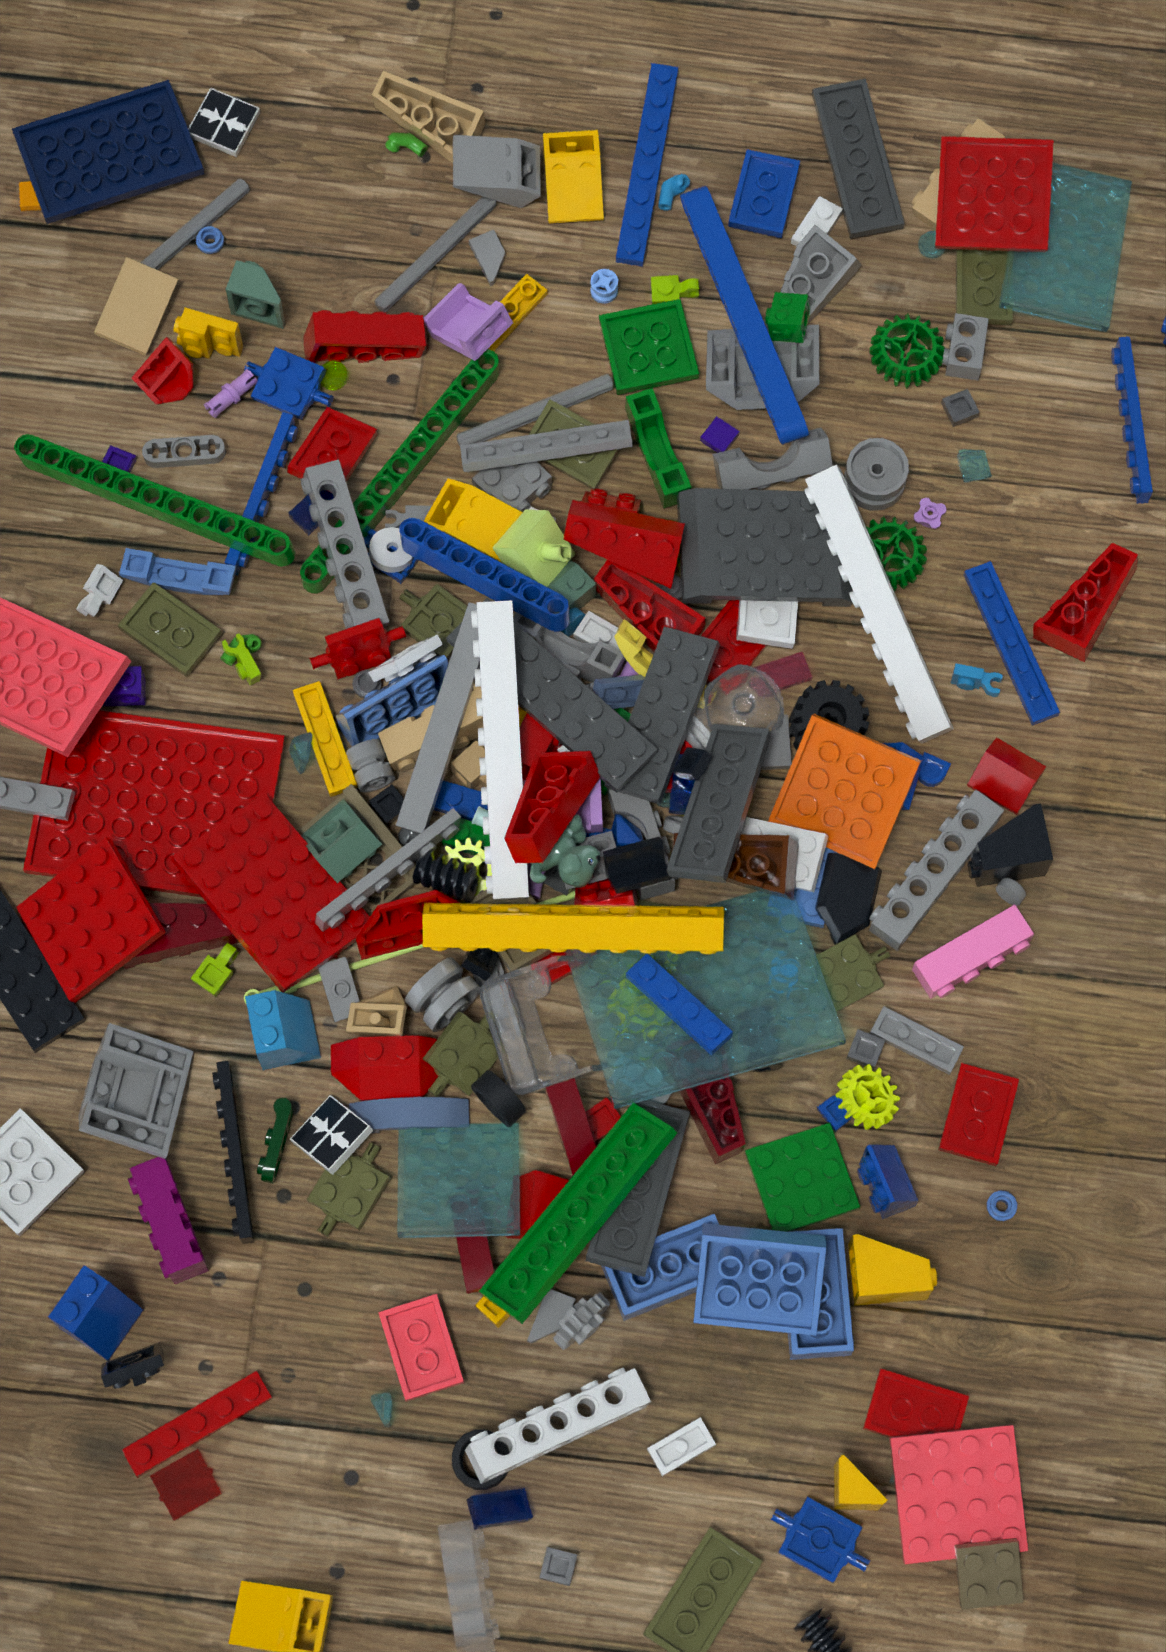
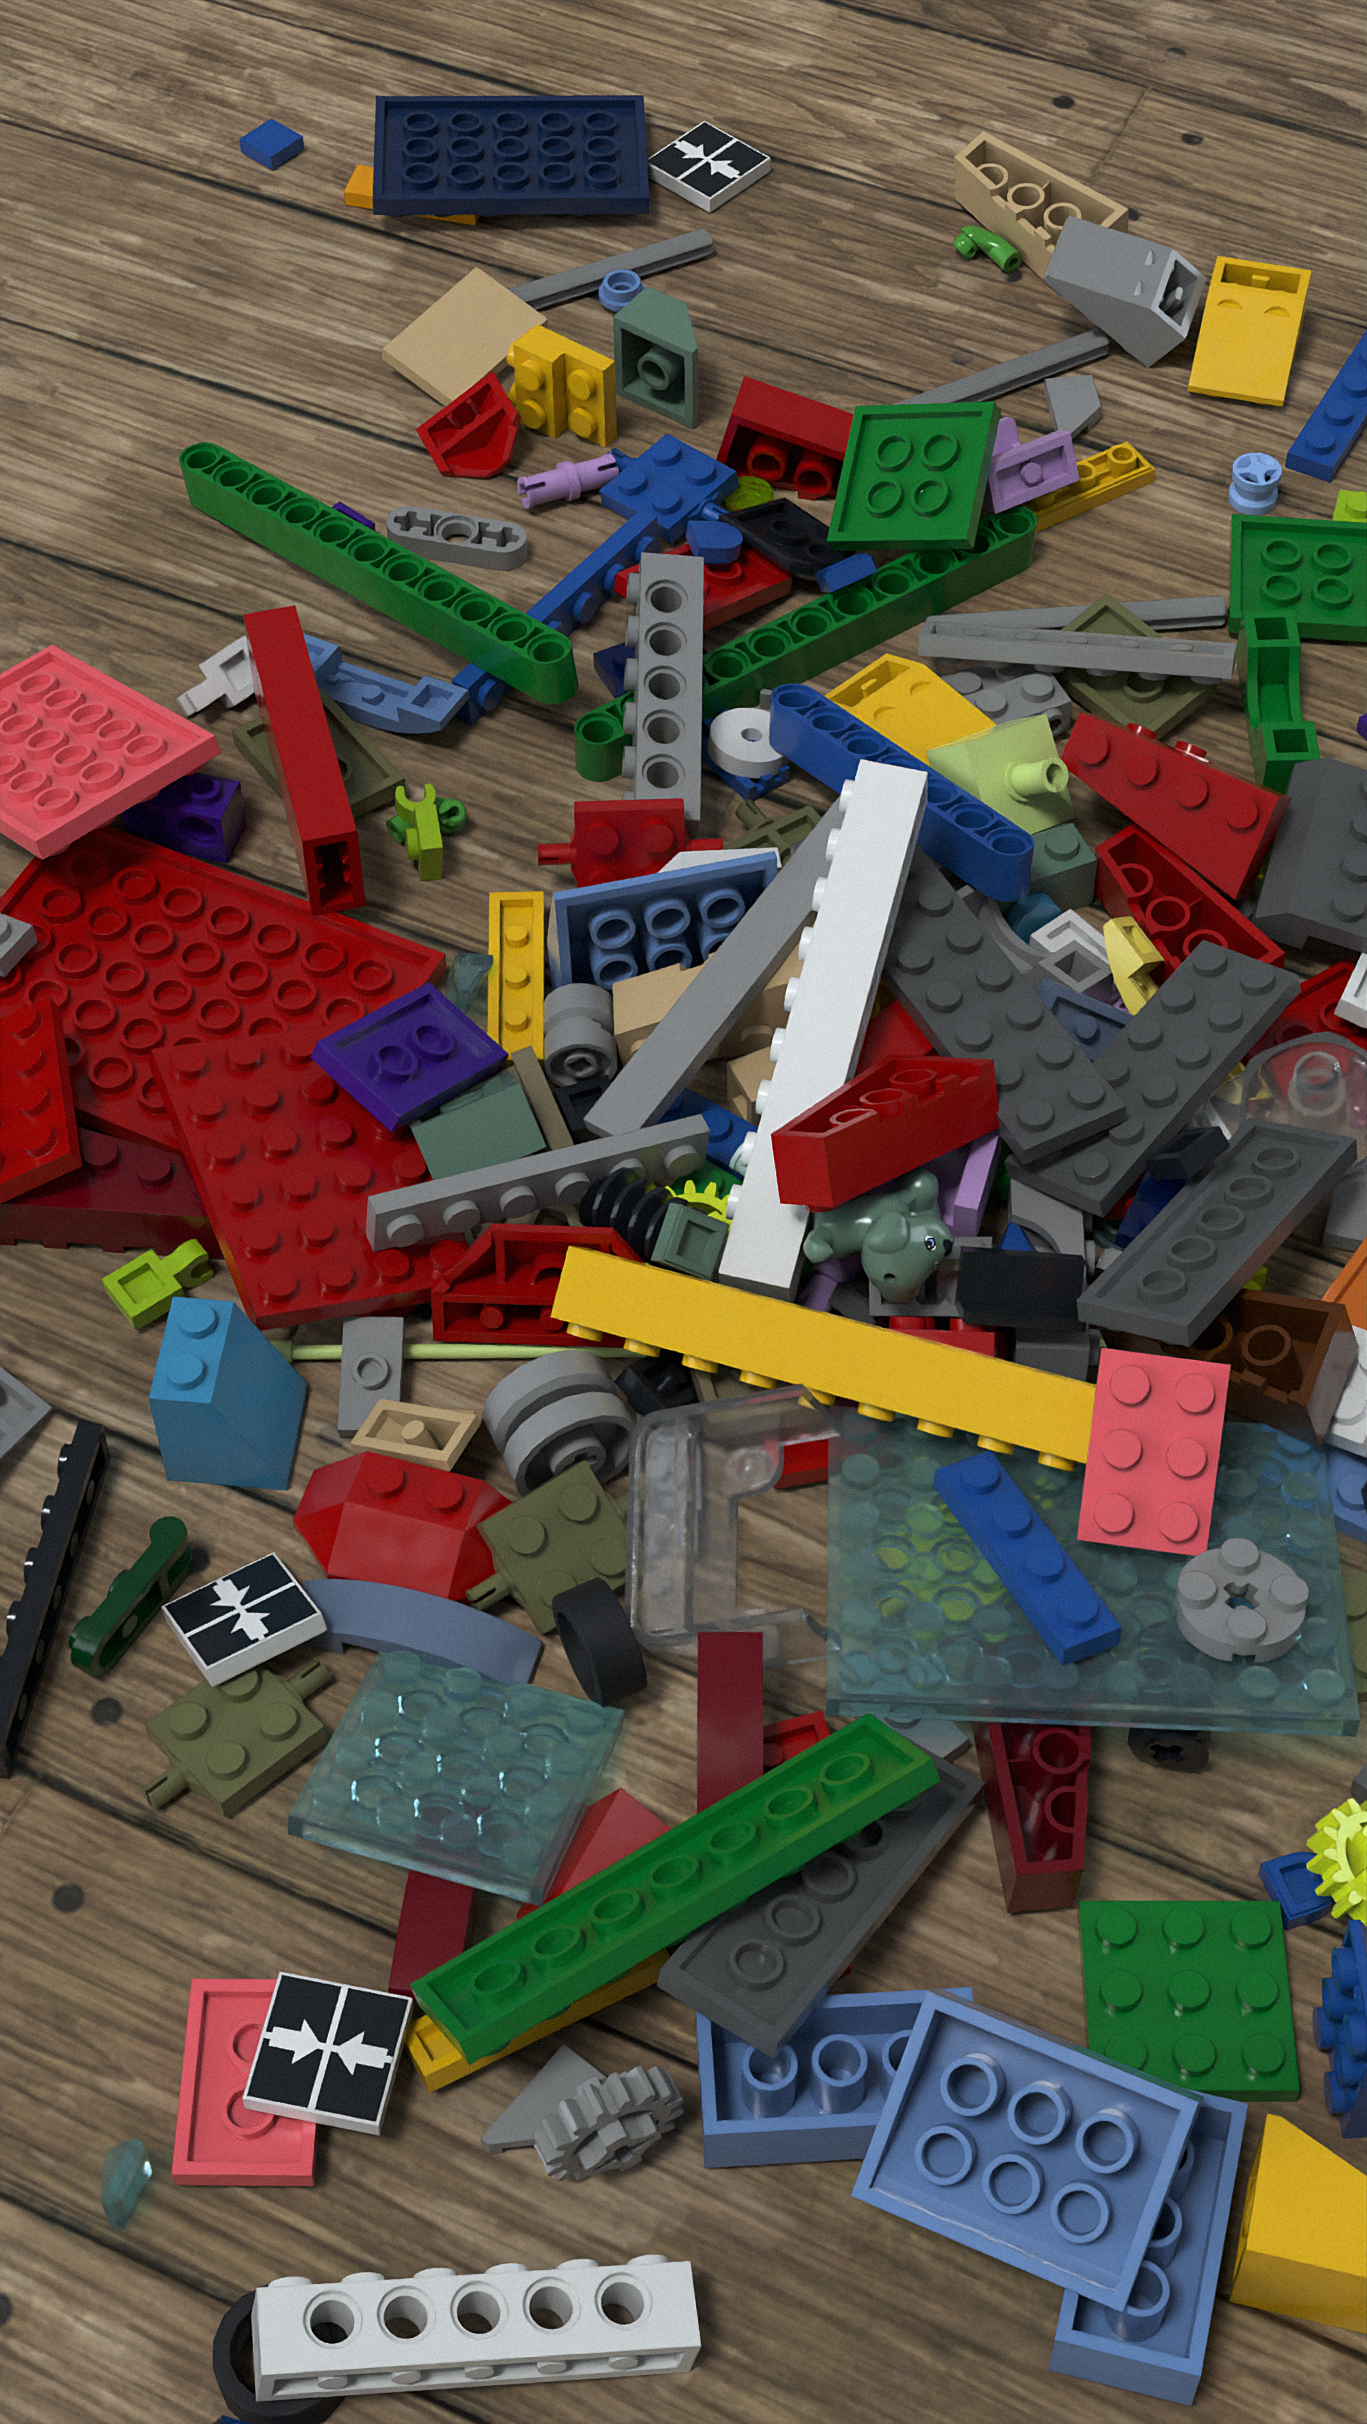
camera: 20 degrees right, 20 degrees down
none -> black tile [242,1972,414,2136]
none -> red brick [243,605,365,916]
none -> dark purple plate [310,982,509,1132]
none -> sand green tile [651,1203,730,1281]
none -> blue tile [685,520,743,564]
none -> black tile [717,497,856,582]
none -> blue tile [815,553,877,593]
none -> green plate [827,401,1001,551]
none -> coral plate [1077,1348,1231,1556]
none -> light grey plate [1174,1538,1309,1663]

